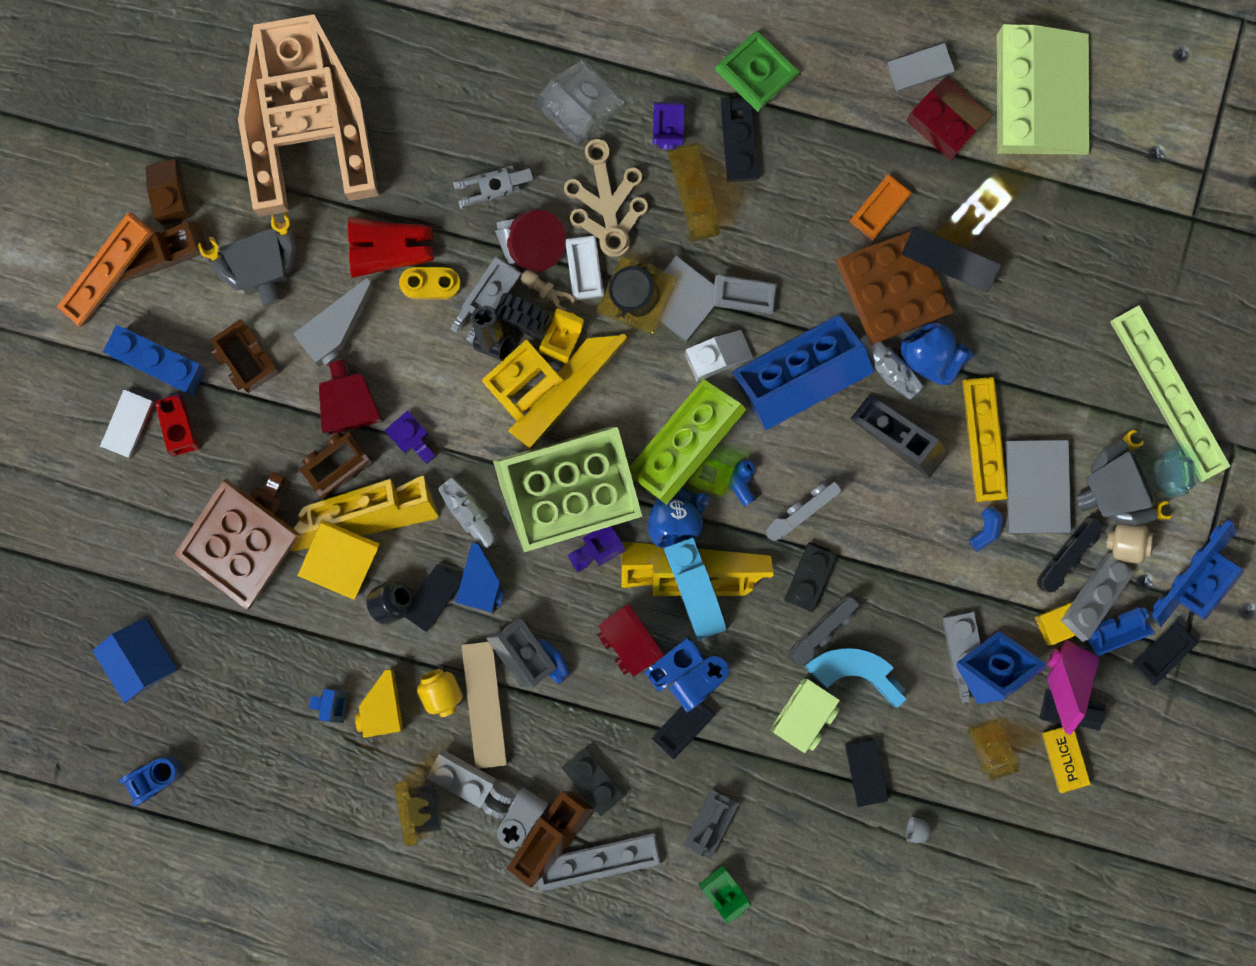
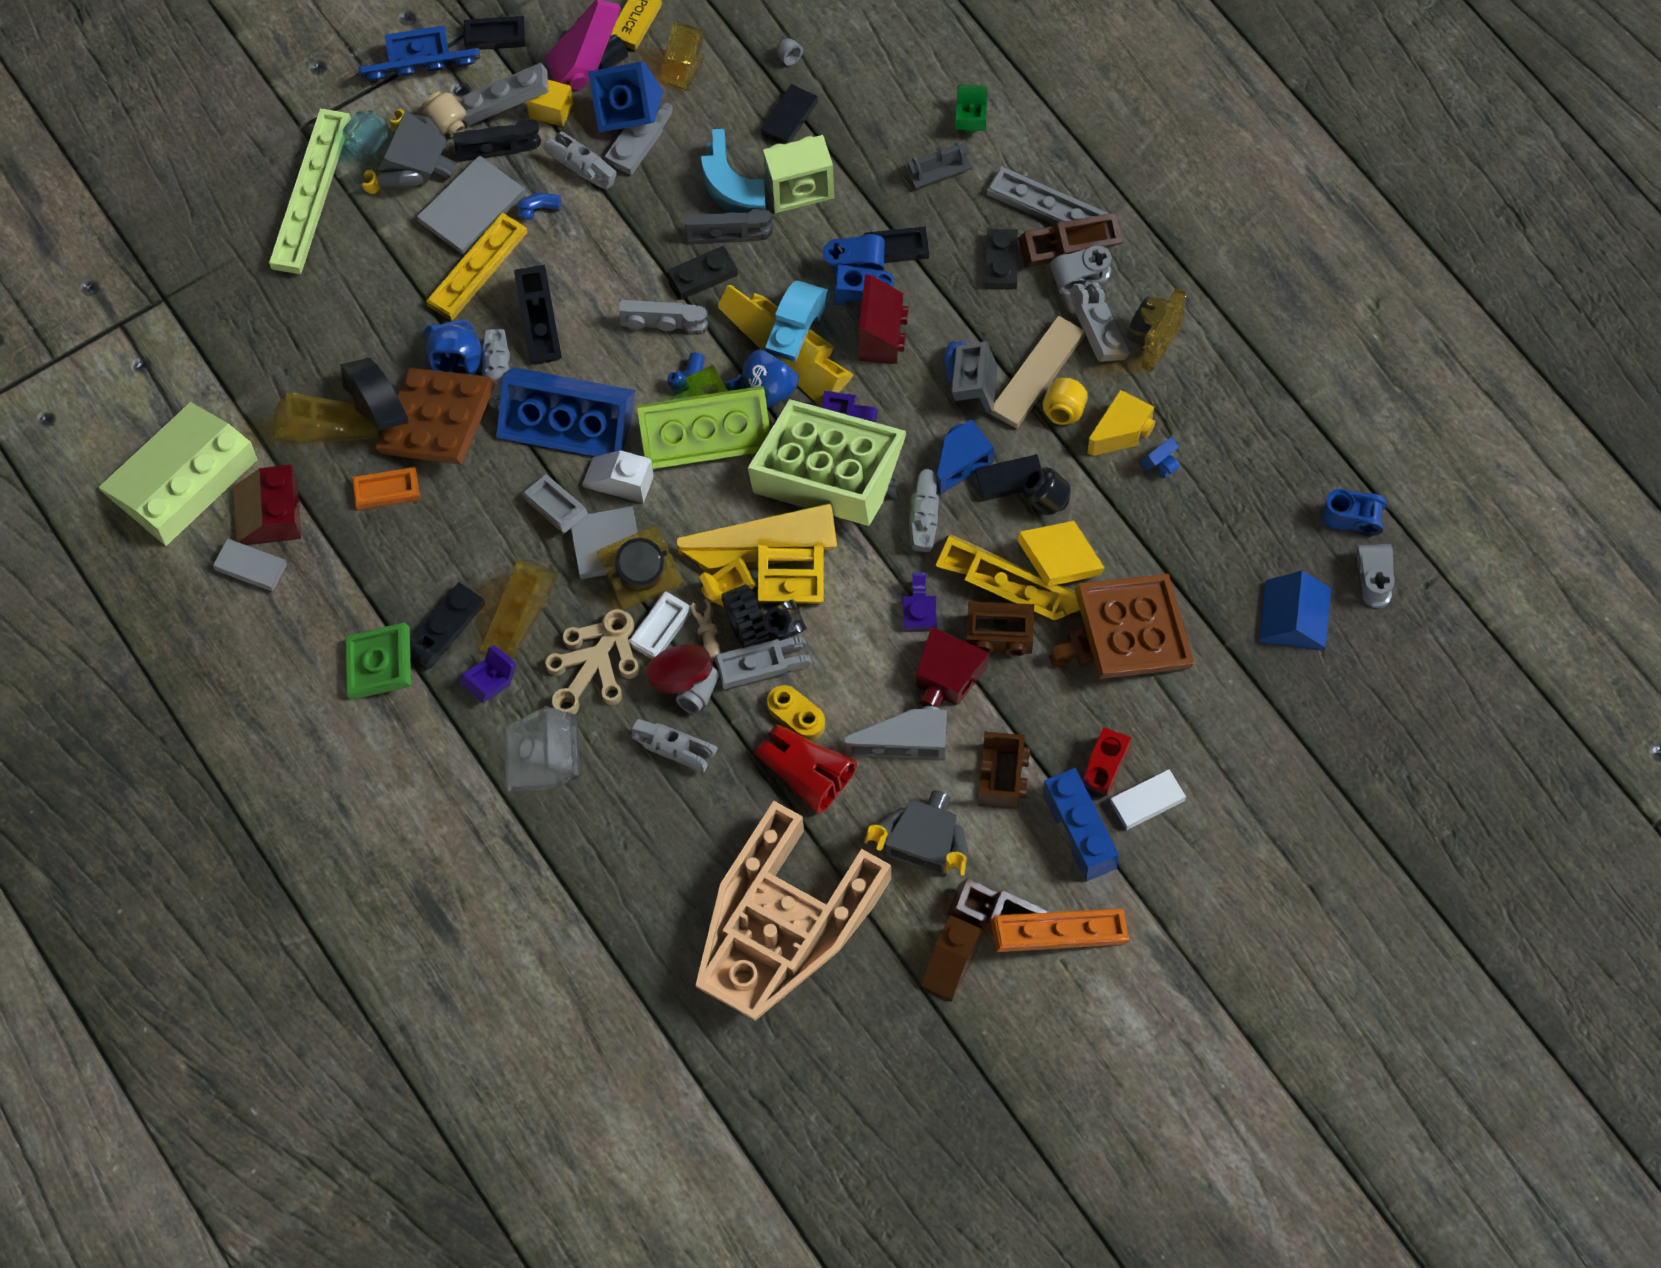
camera: 135 degrees left, 20 degrees down
blue hinge [1088,607,1155,656] -> none
none -> light grey hinge [543,131,616,190]
none -> light grey piece [1356,544,1395,609]

